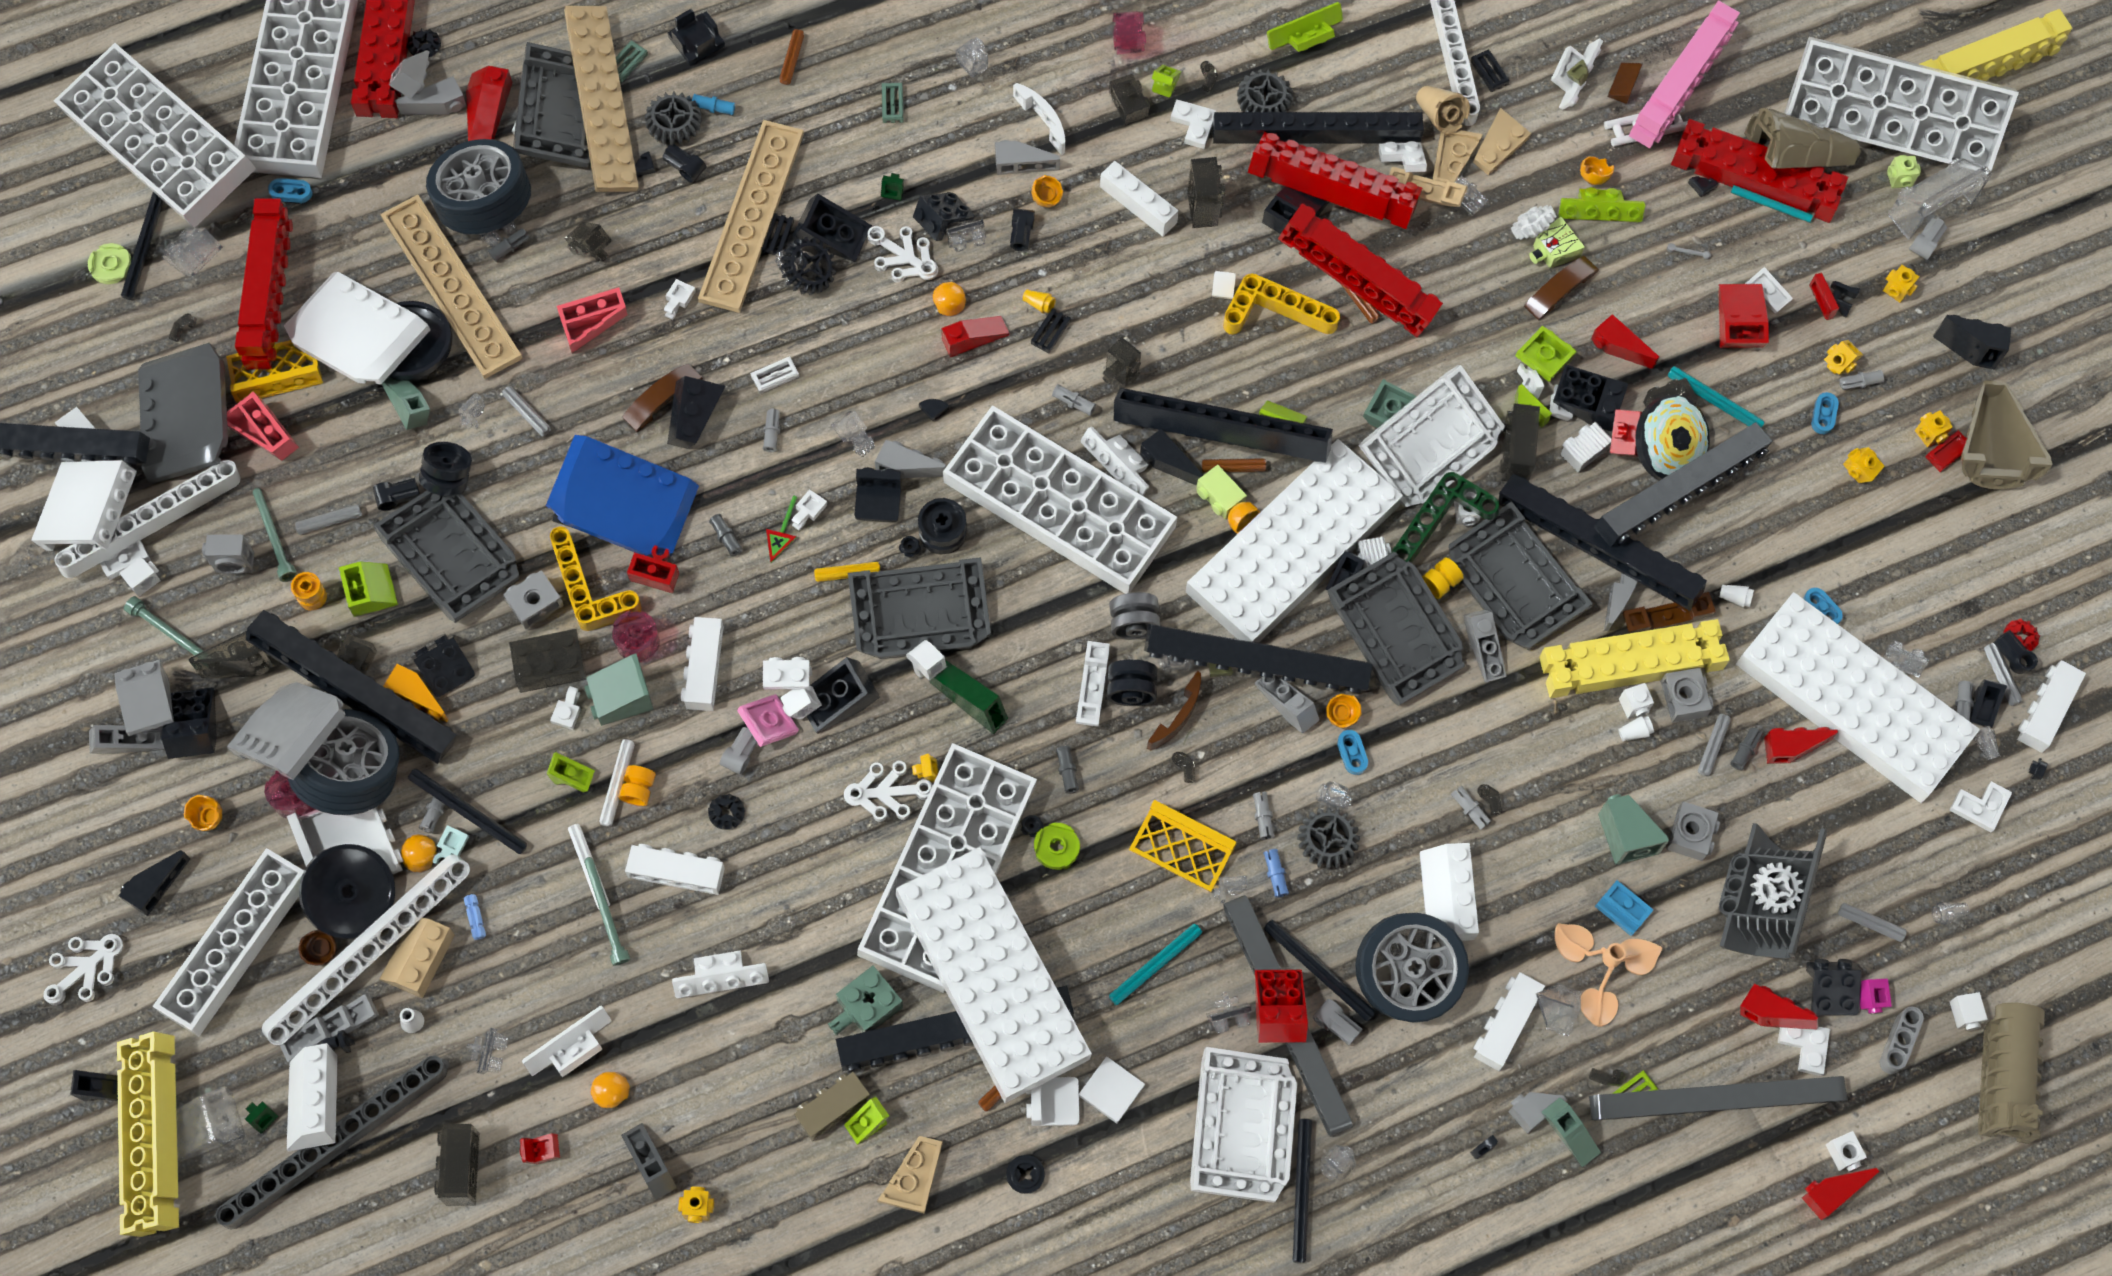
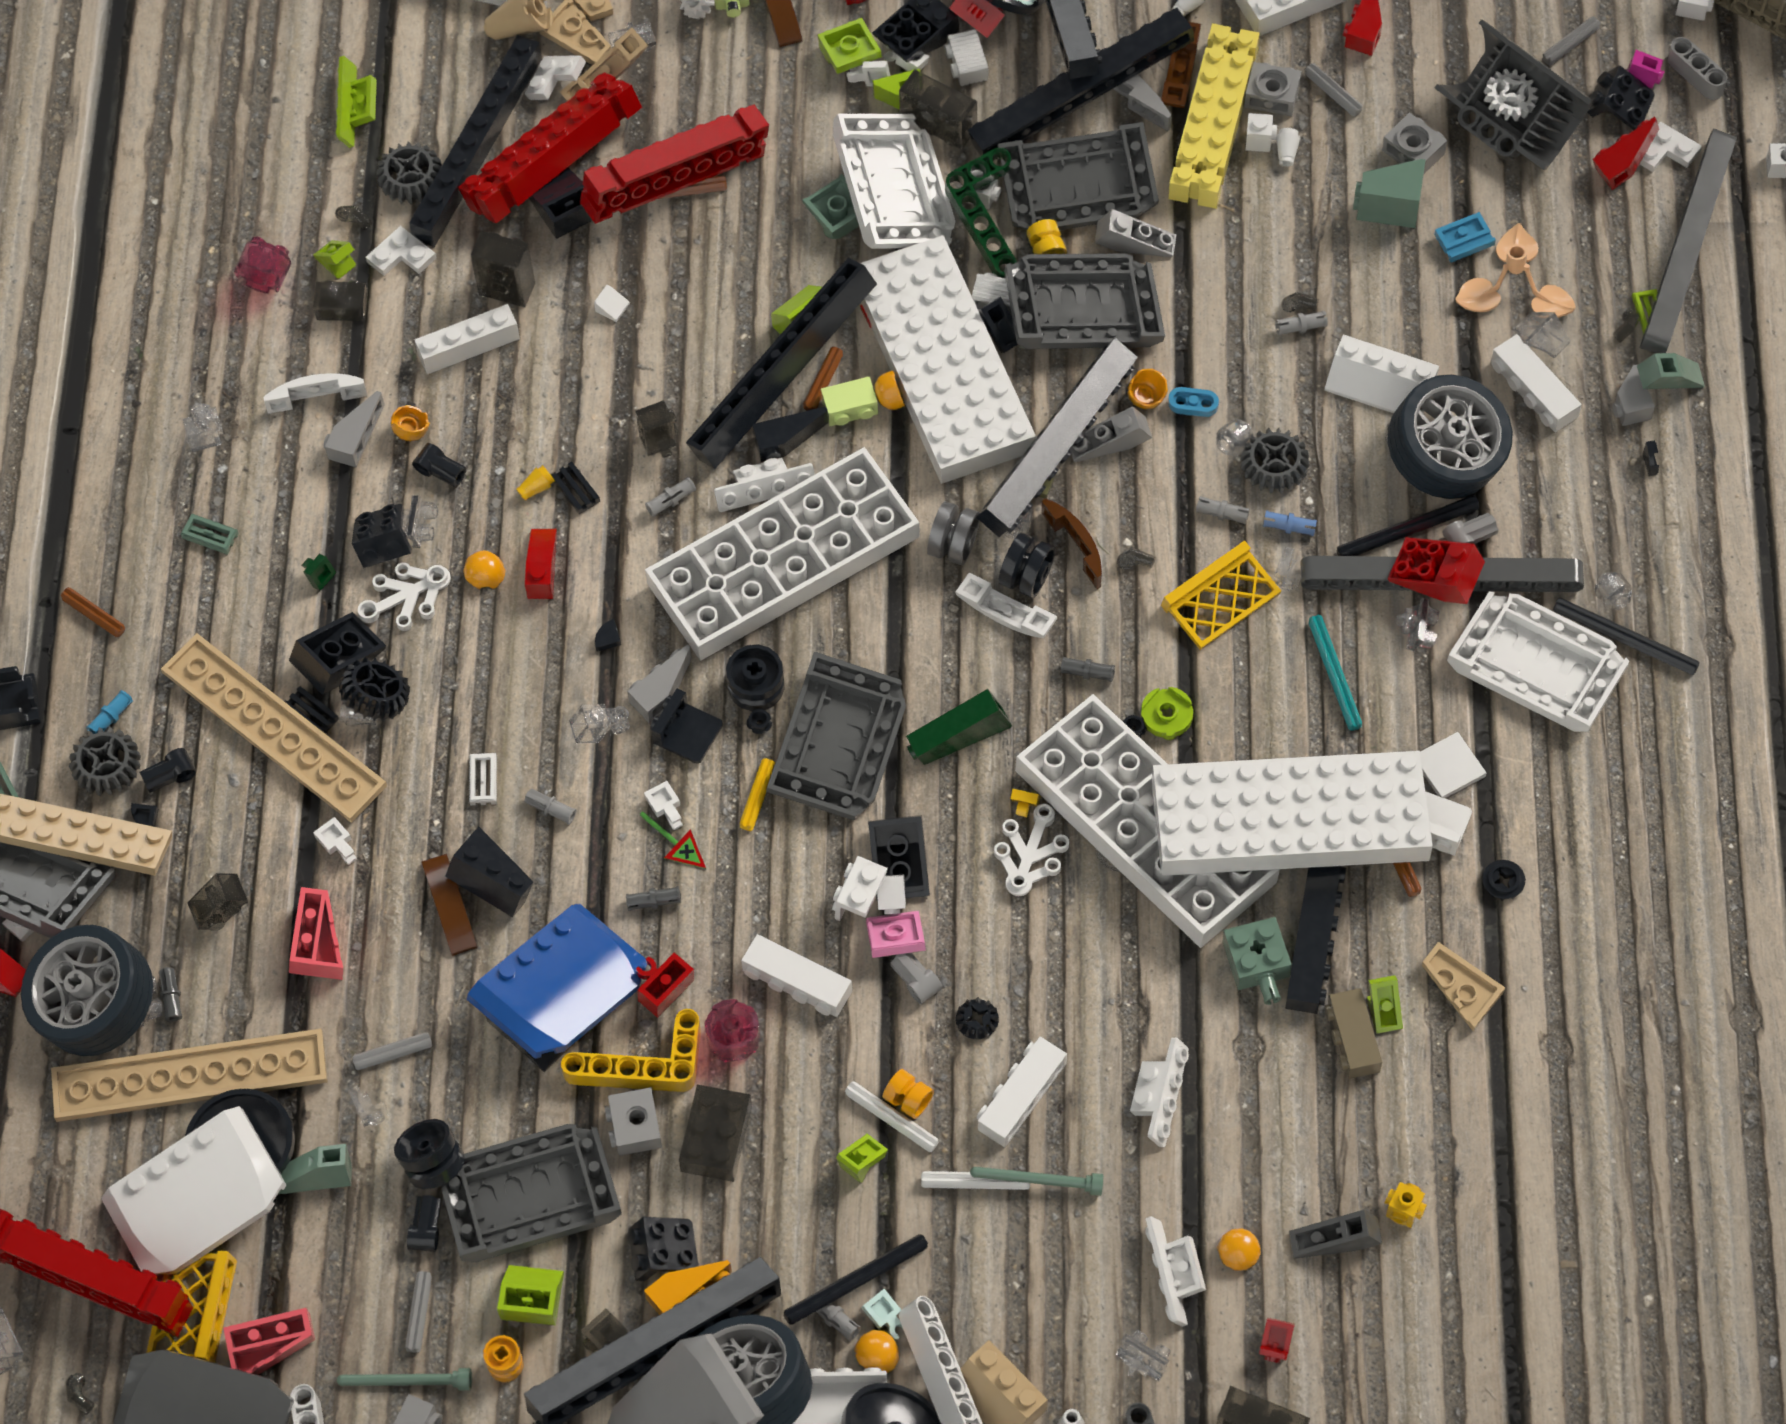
camera: 60 degrees left, 5 degrees down
light blue axle [464,894,486,940] -> none
white plate [550,686,581,730] -> none
slope [584,654,654,726] -> none
white brick [906,640,947,681] -> none
yellow beam [1223,273,1340,335] -> none
dark grey axle [1730,728,1763,771] -> none

